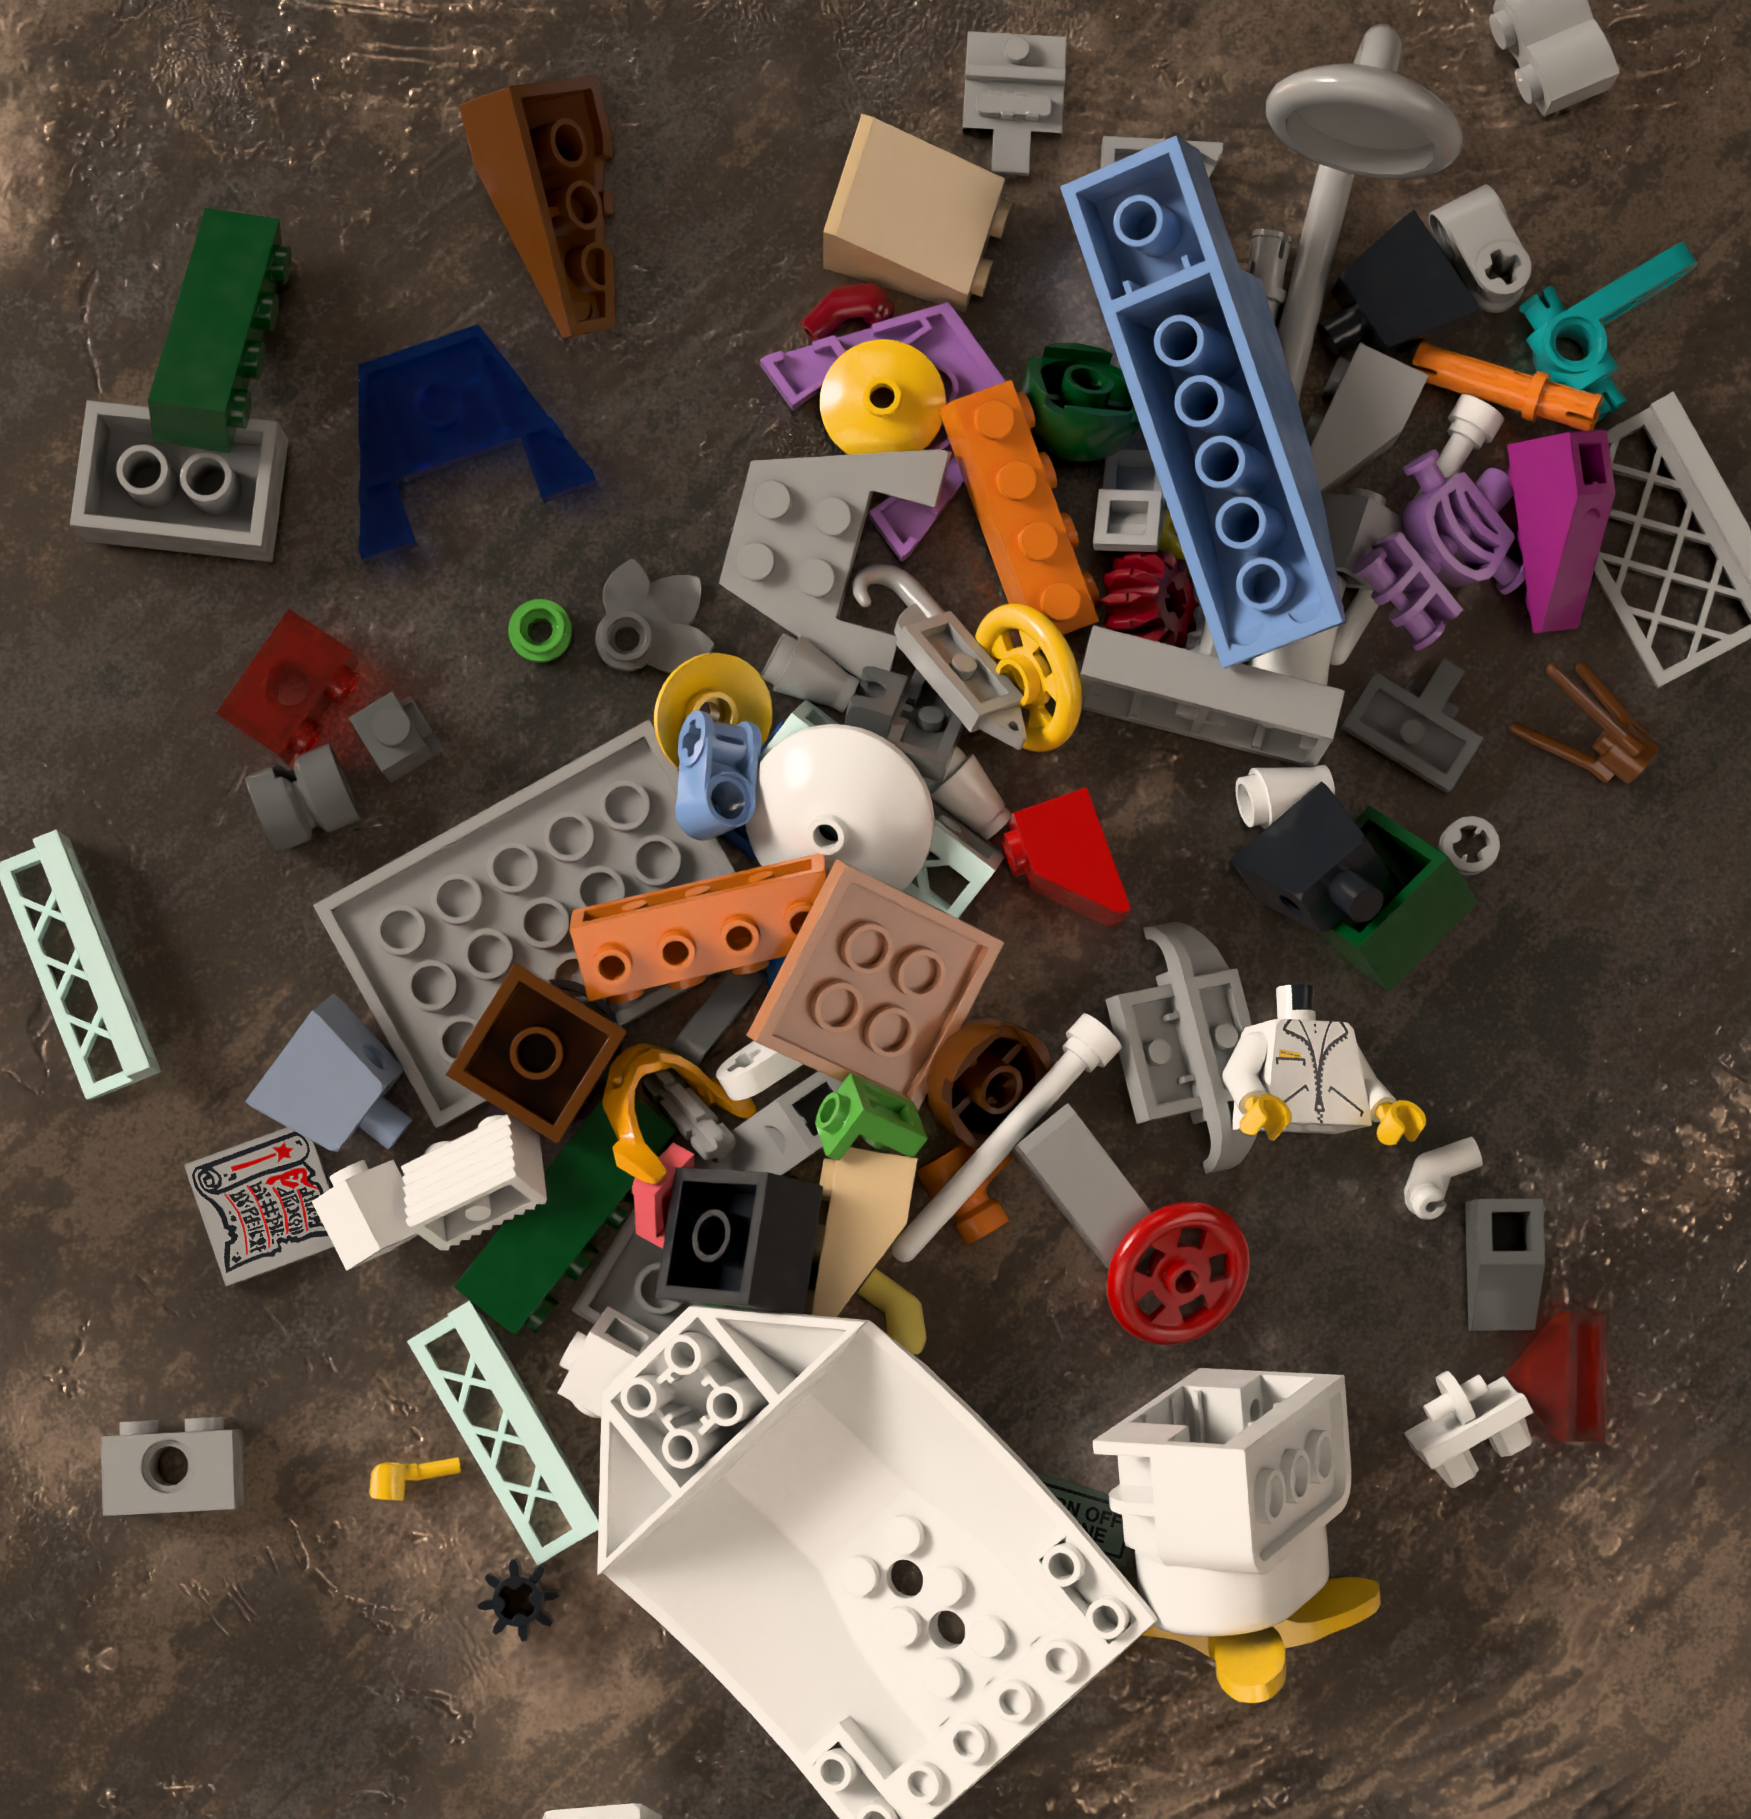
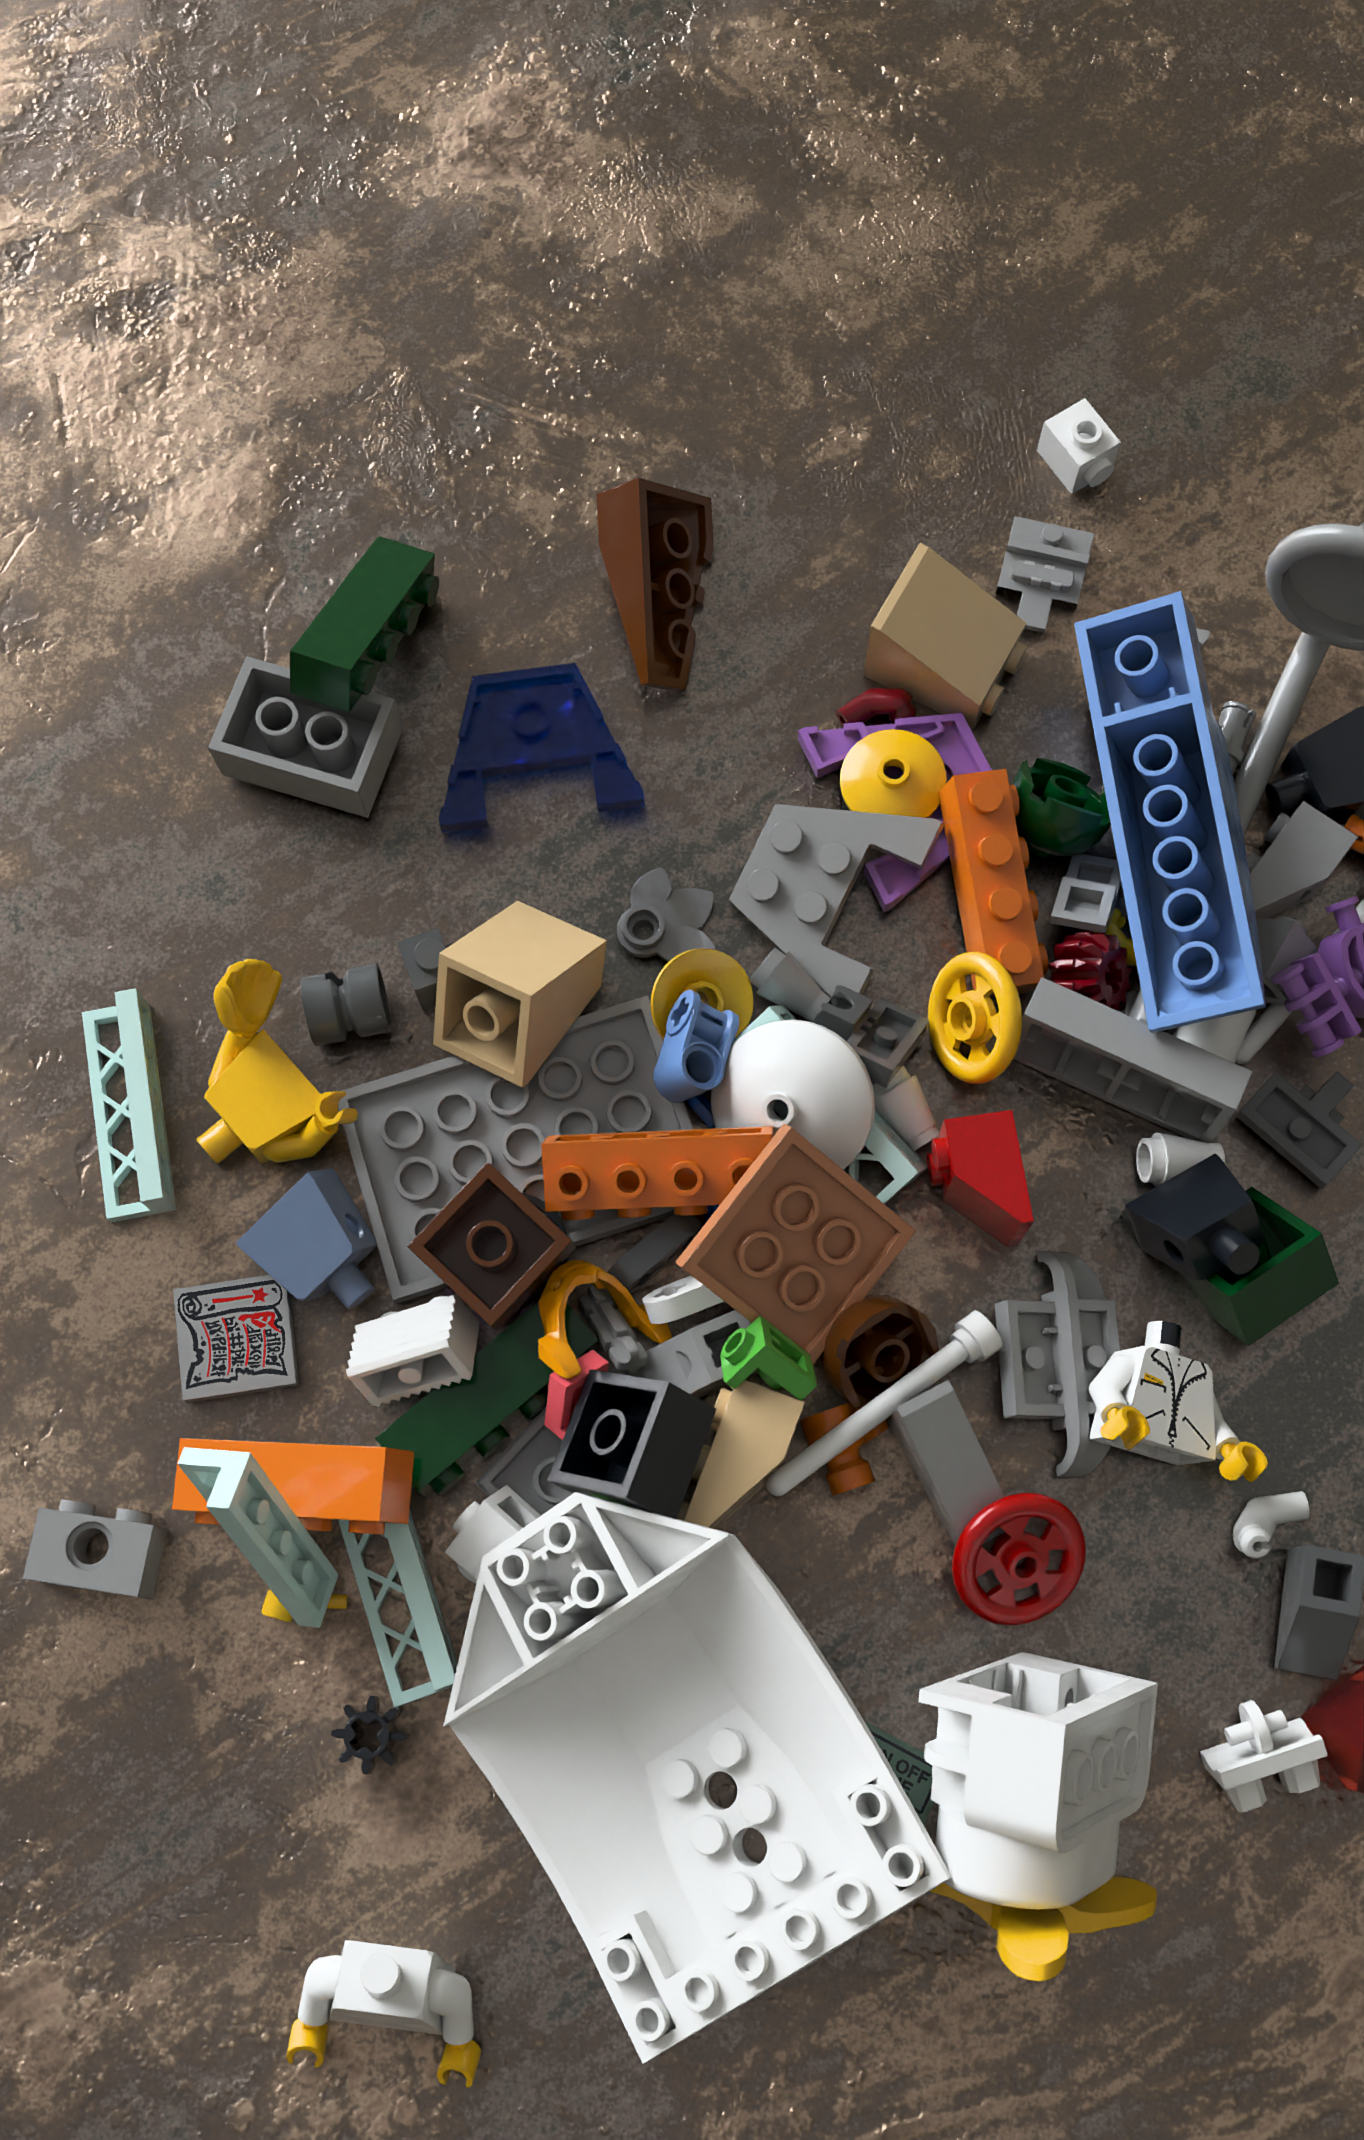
camera: 20 degrees right, 10 degrees down
clear red brick [216,609,360,765] -> none
white brick [312,1160,418,1271] -> none
bright green plate [508,599,572,663] -> none
light grey plate [852,563,1027,750] -> none
light yellow arm [857,1268,927,1355] -> none
light grey bush [1438,816,1500,876] -> none
none -> orange brick [172,1438,415,1535]
none -> light aqua fence [177,1447,339,1628]
none -> yellow torso [196,959,358,1165]
none -> tan slope [433,901,607,1088]

